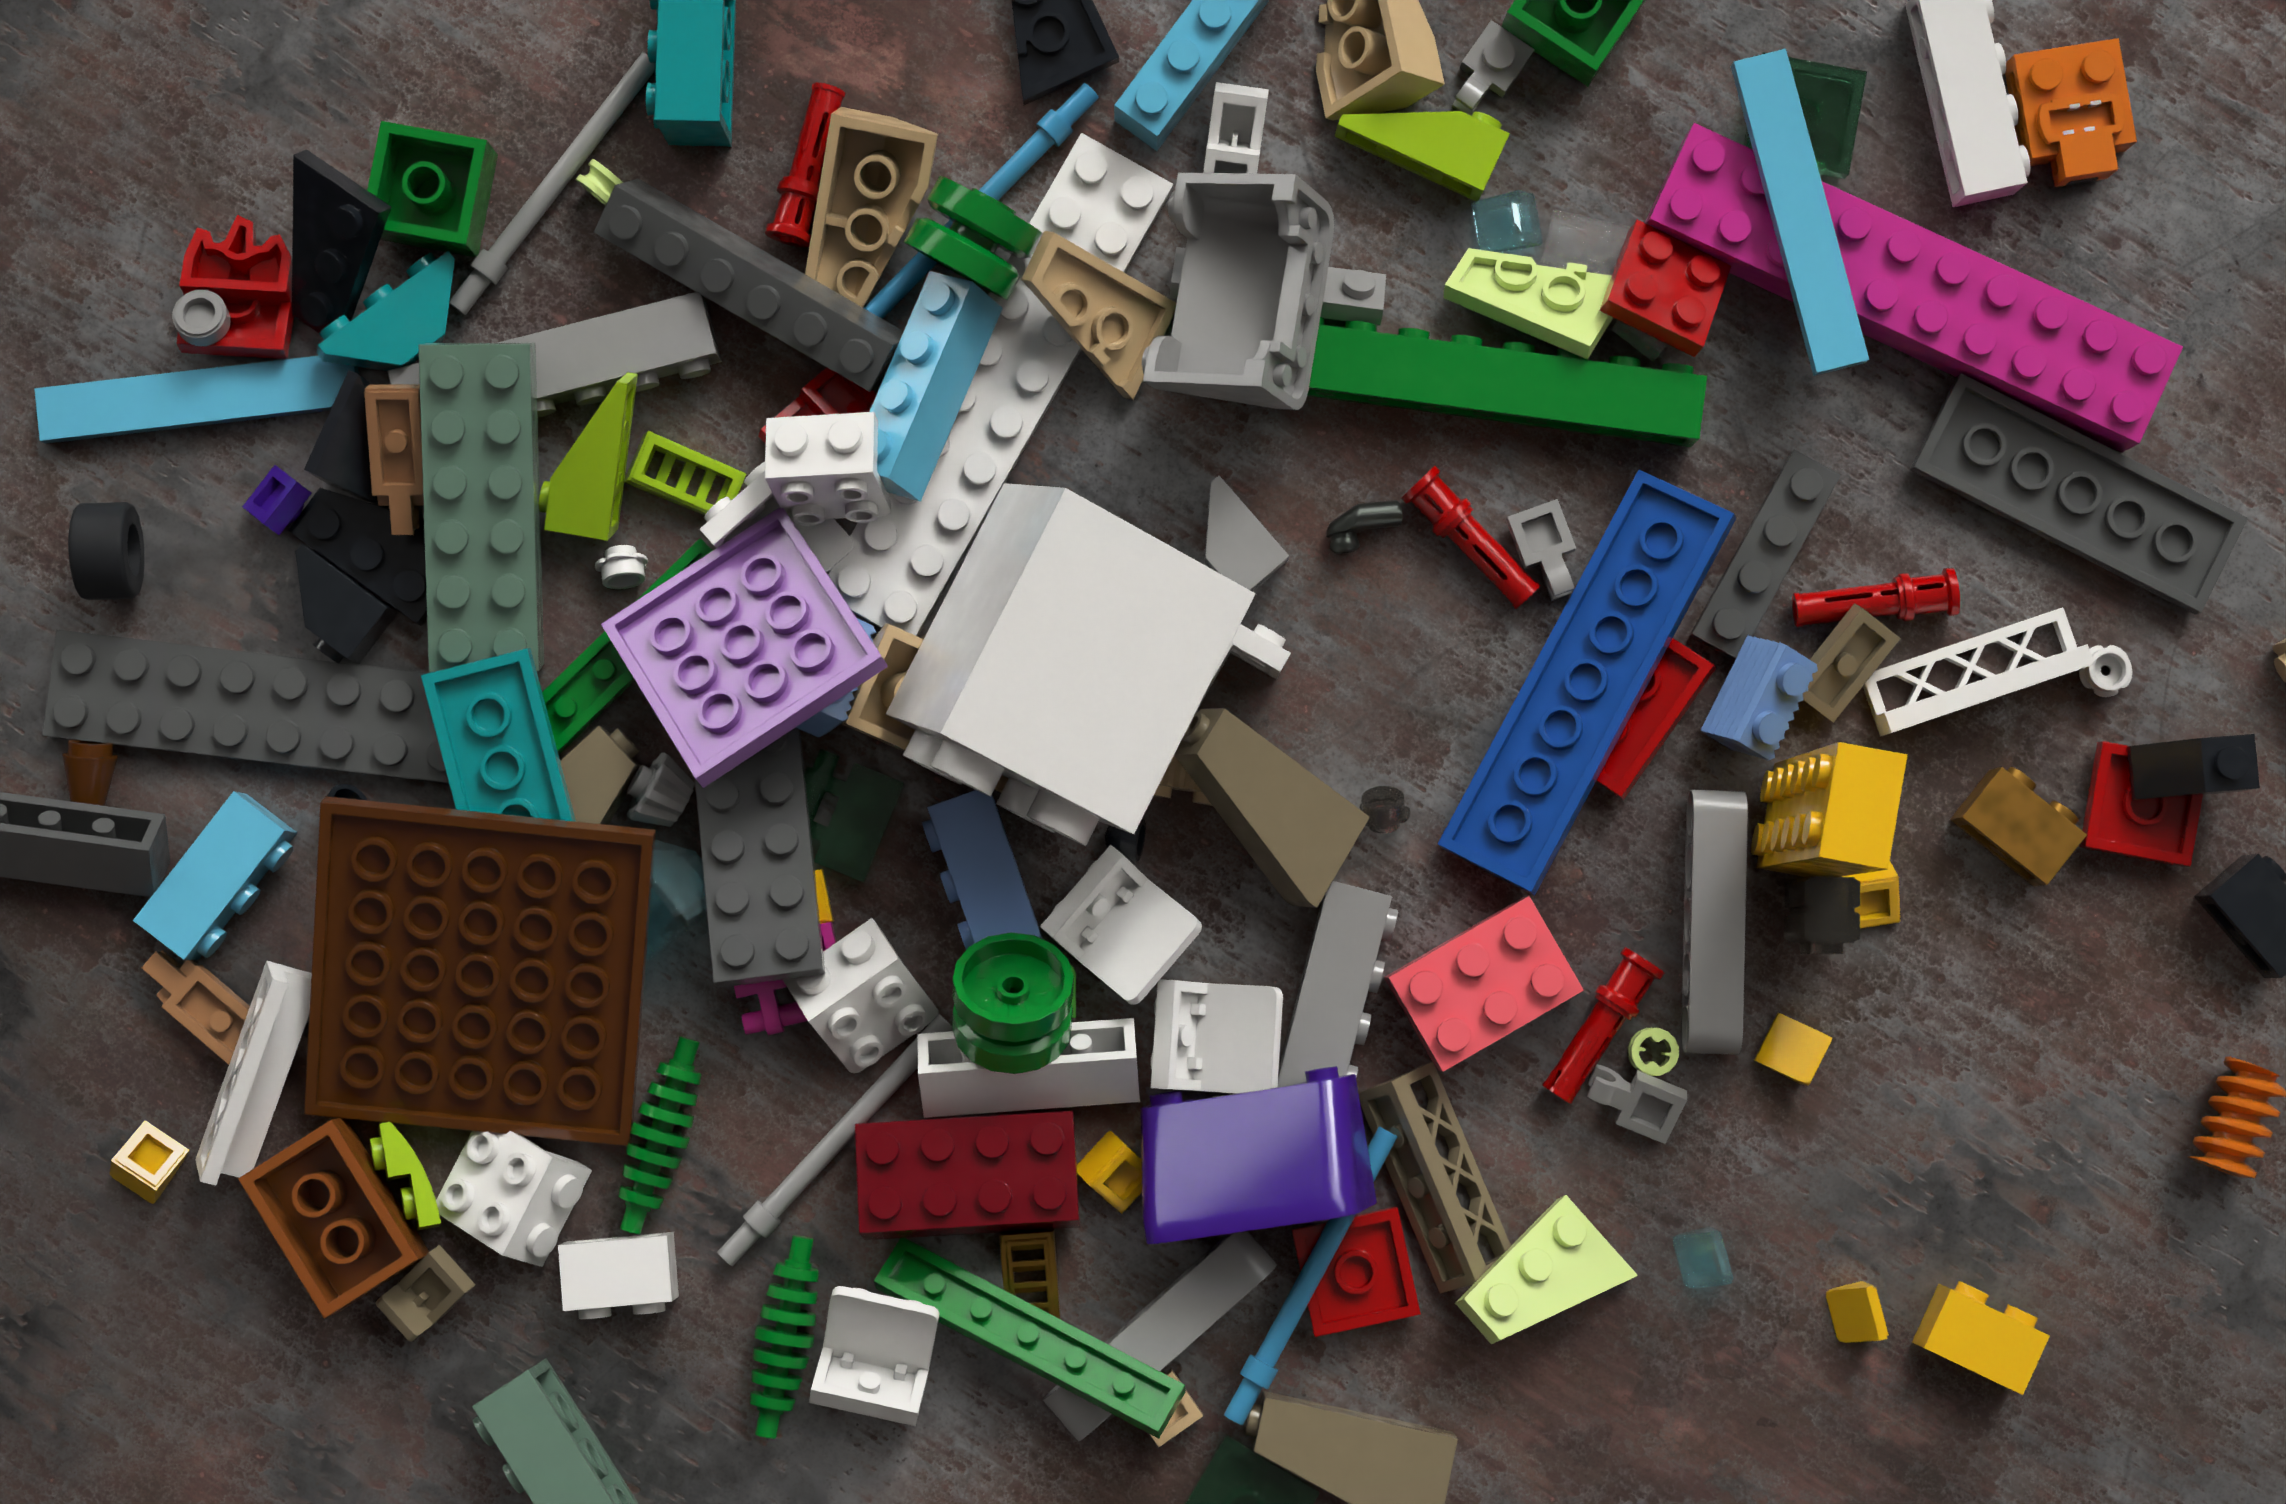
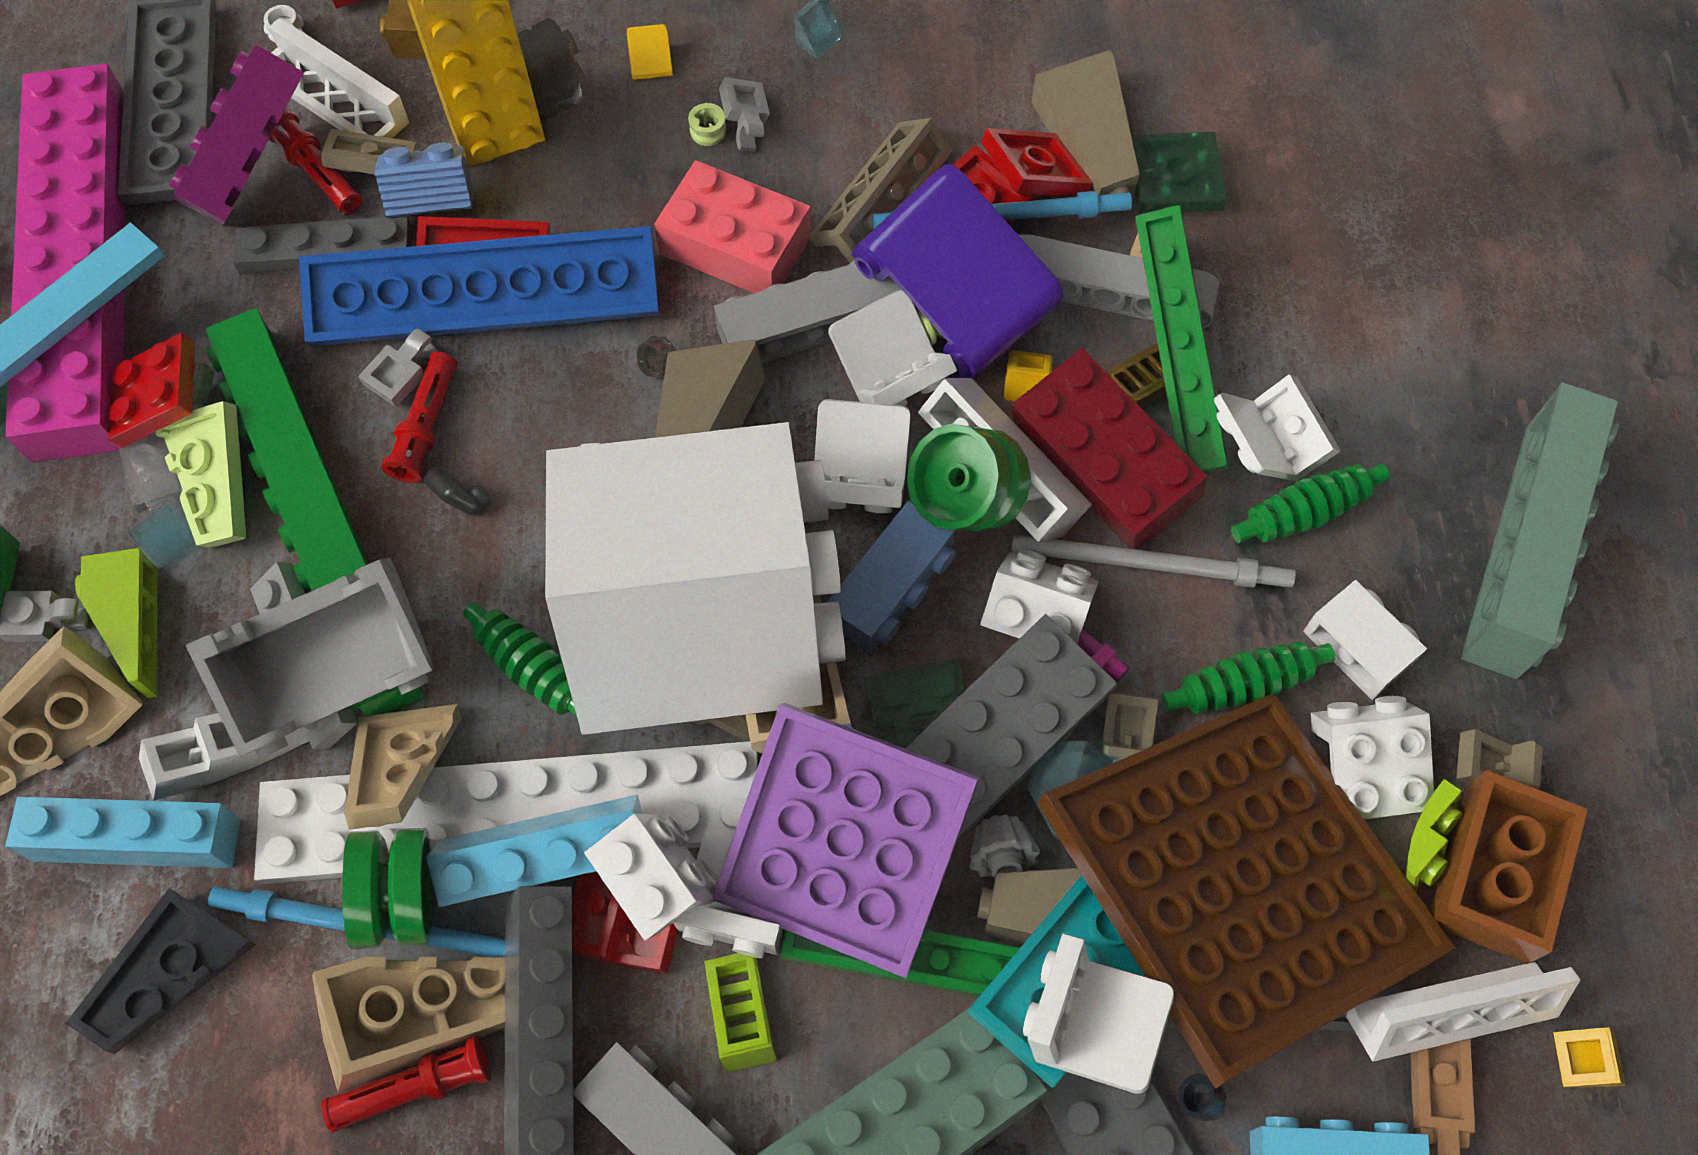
camera: 120 degrees left, 20 degrees down
lime slope [539,372,638,541] -> none
white plate [595,545,648,589] -> none
light grey slope [1204,476,1289,592] -> none
yellowish green wing [1455,1195,1638,1344] -> none
red pin [1542,947,1665,1104] -> none
light grey beam [1681,790,1748,1055] -> none
none -> magenta wedge [169,44,304,225]
none -> green piece [463,602,577,717]
none -> red plate [981,128,1093,198]
none -> white bracket [1023,934,1174,1094]
none -> dark tan bracket [1100,692,1158,764]

